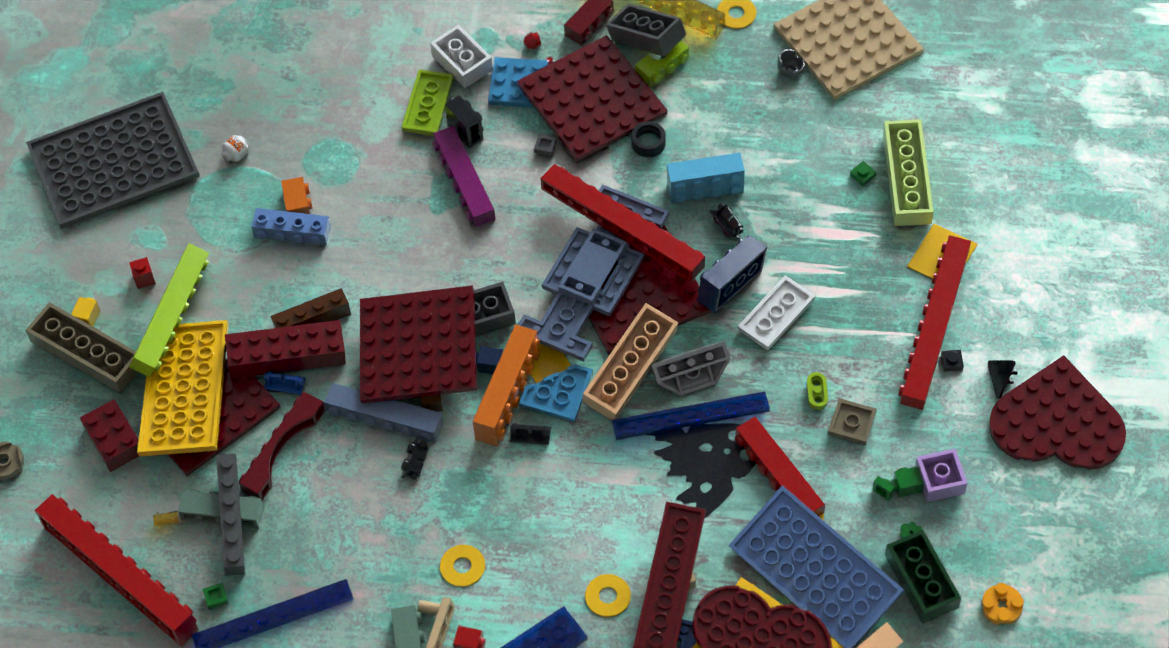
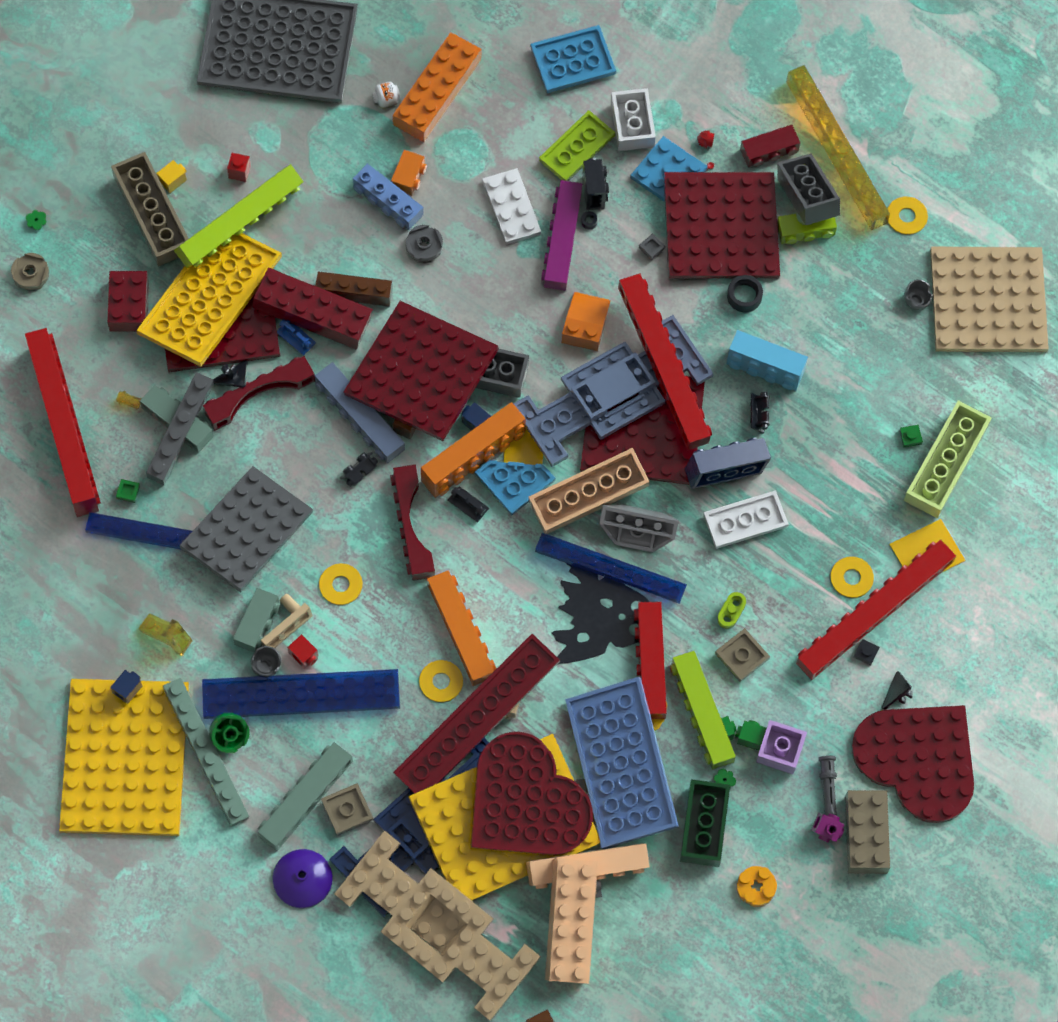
camera: 25 degrees right, 10 degrees up
none -> dark grey plate [180,466,313,593]
none -> black piece [213,360,248,388]
none -> dark red arch [390,464,435,581]
none -> orange brick [393,32,482,142]
none -> dark grey plate [406,225,443,262]
none -> orange brick [427,570,496,686]
none -> white plate [482,168,541,245]
none -> dark azure plate [530,25,616,93]
none -> orange slope [561,292,611,351]
none -> black bush [581,211,598,230]
none -> lime brick [670,650,736,770]
none -> magenta brick [811,813,844,843]
none -> dark grey pin [818,756,837,816]
none -> yellow gear [830,557,874,598]
none -> dark tan brick [845,790,890,874]

